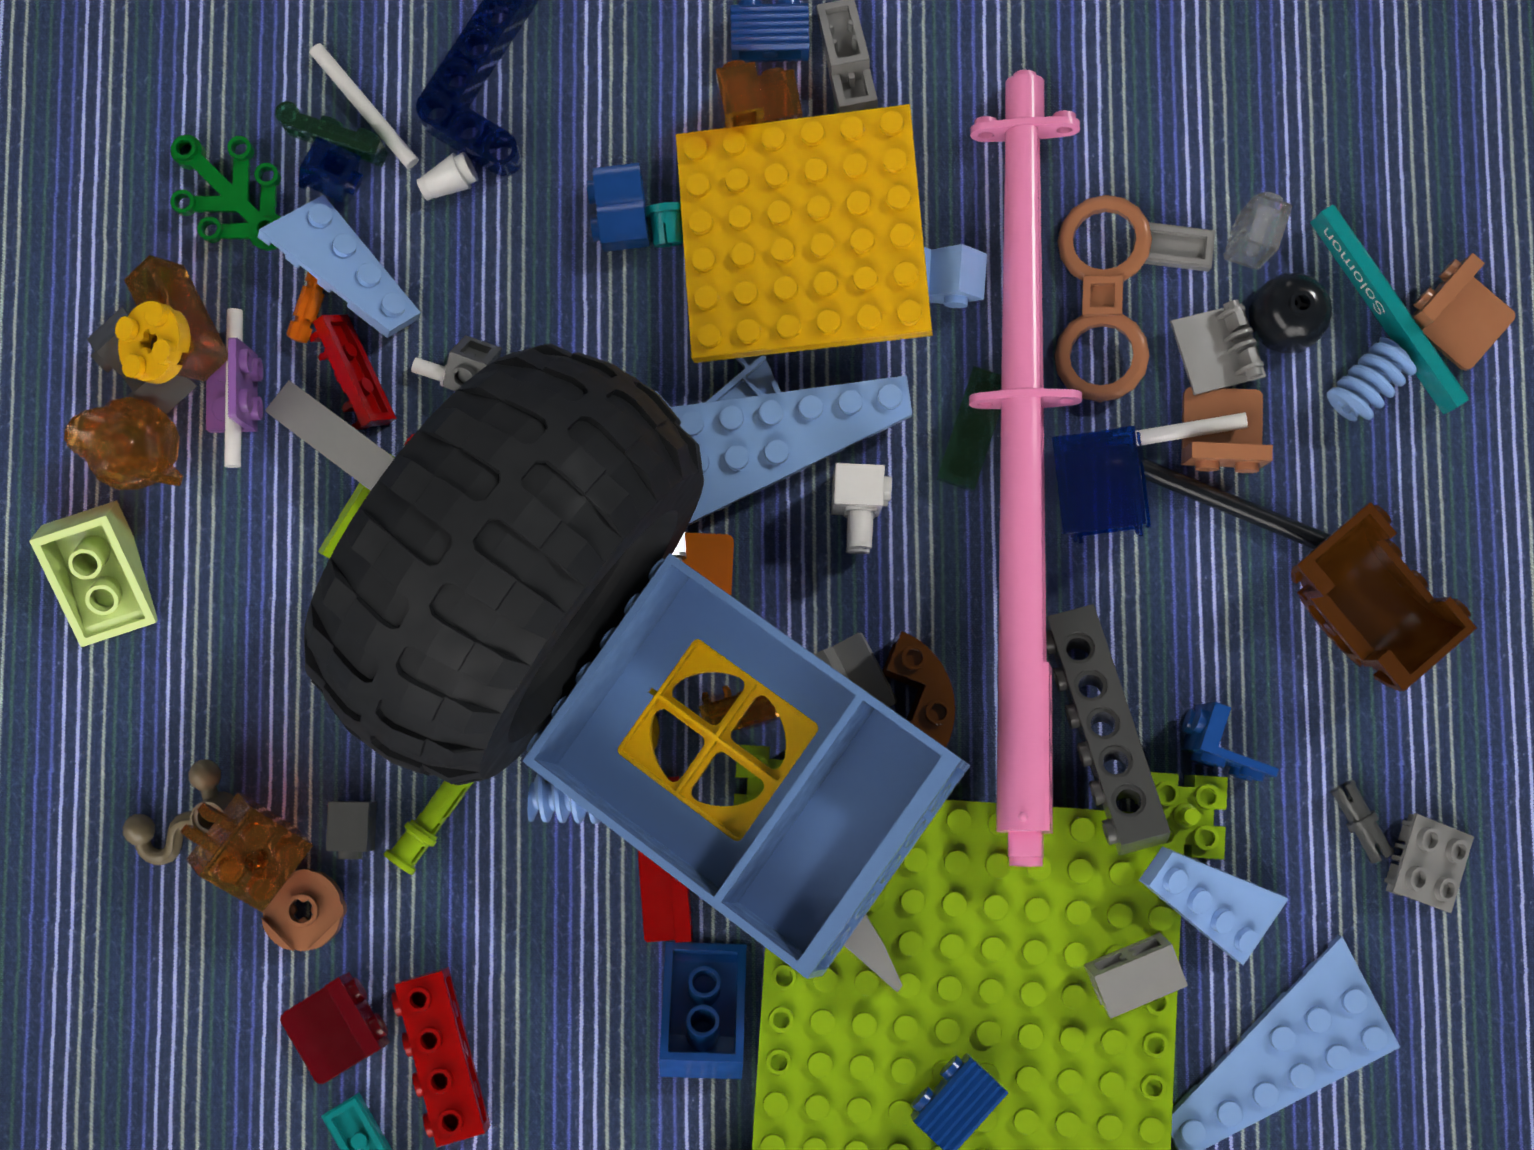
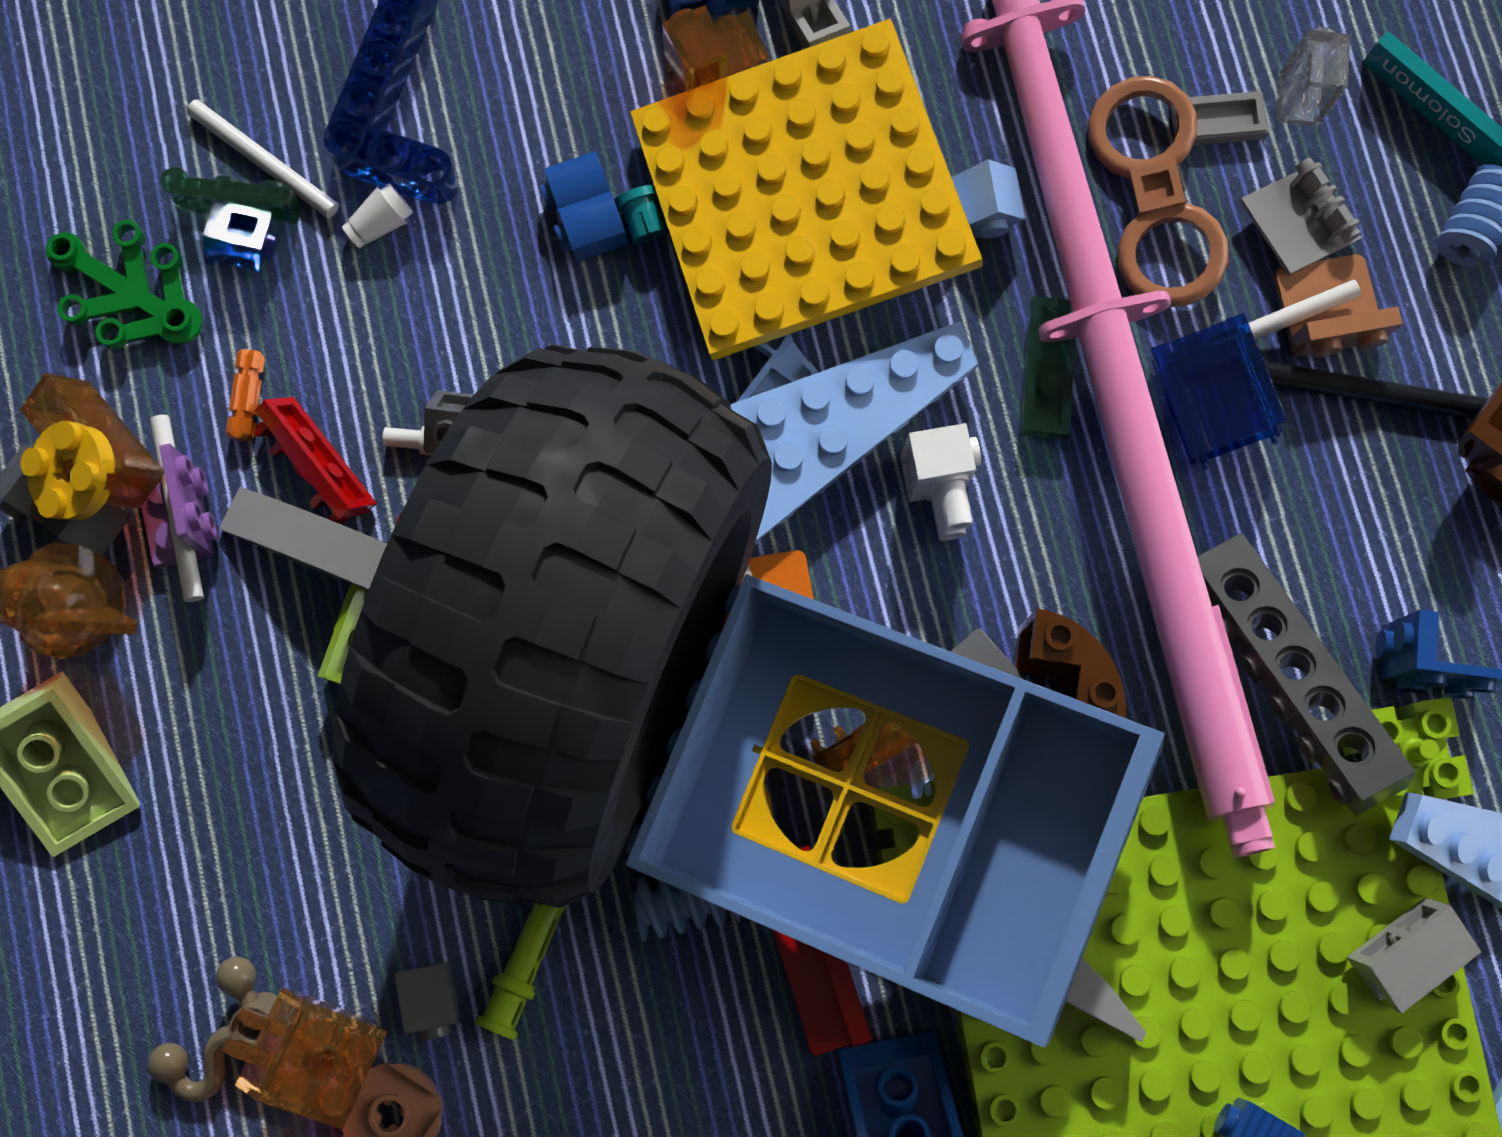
camera: 15 degrees left, 5 degrees down
light blue wing [258,195,421,338] -> none
black cylinder [1249,273,1332,354] -> none

